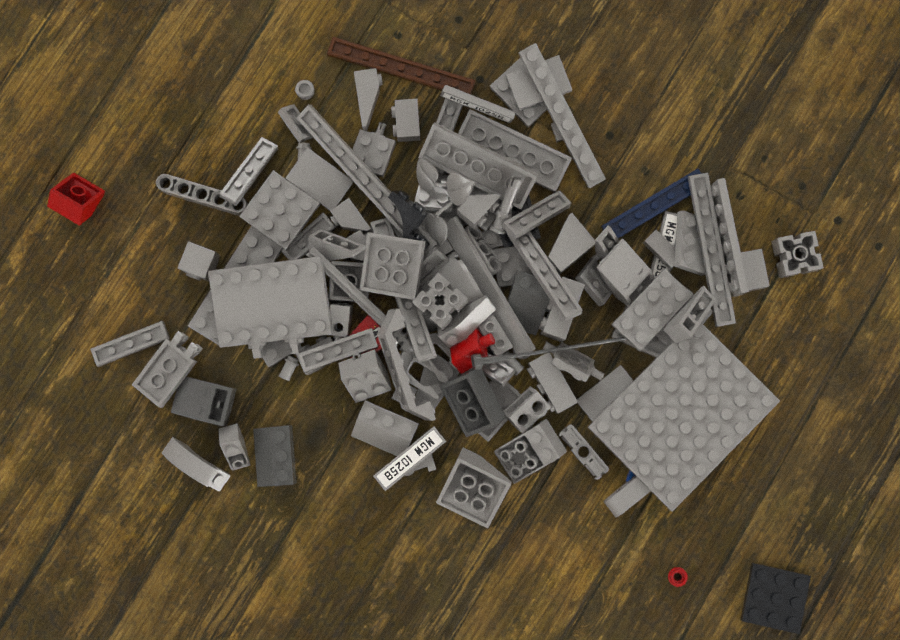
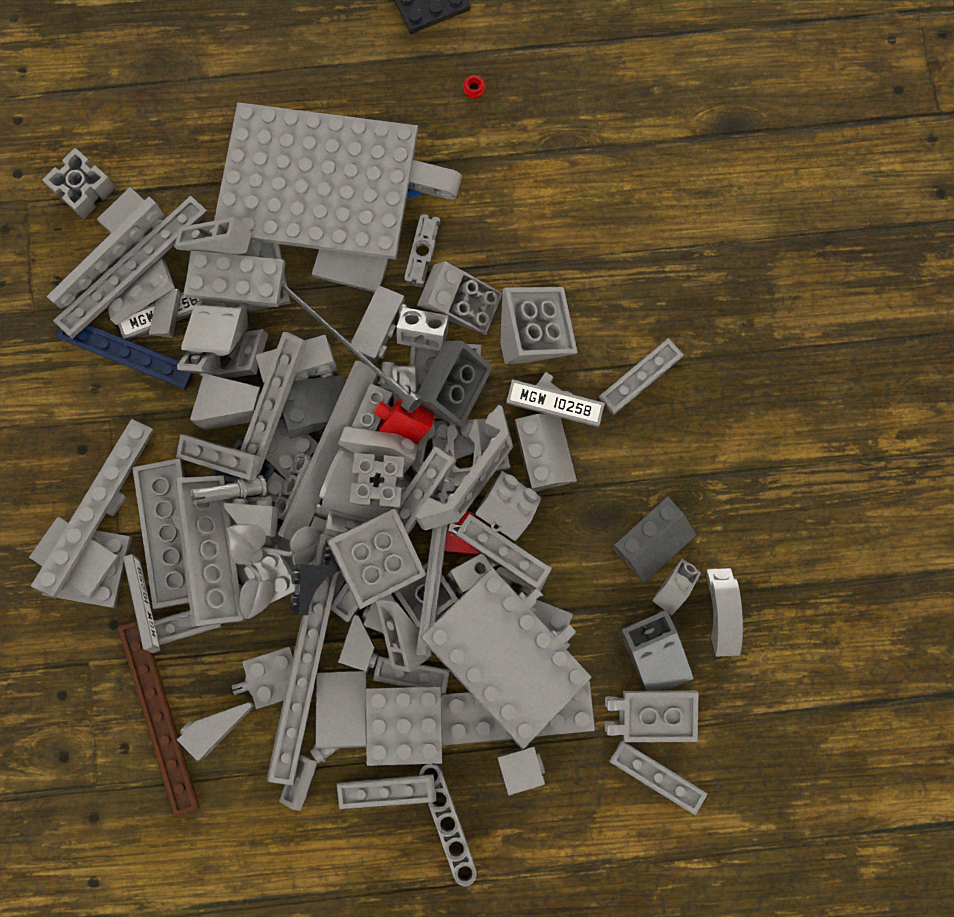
camera: 125 degrees left, 5 degrees down
light grey pin [279,355,299,381] -> none
light grey tile [295,80,315,100] -> none
light grey brick [391,99,420,142] -> none
light grey plate [543,342,605,382] -> none
none -> light grey tile [598,338,684,416]

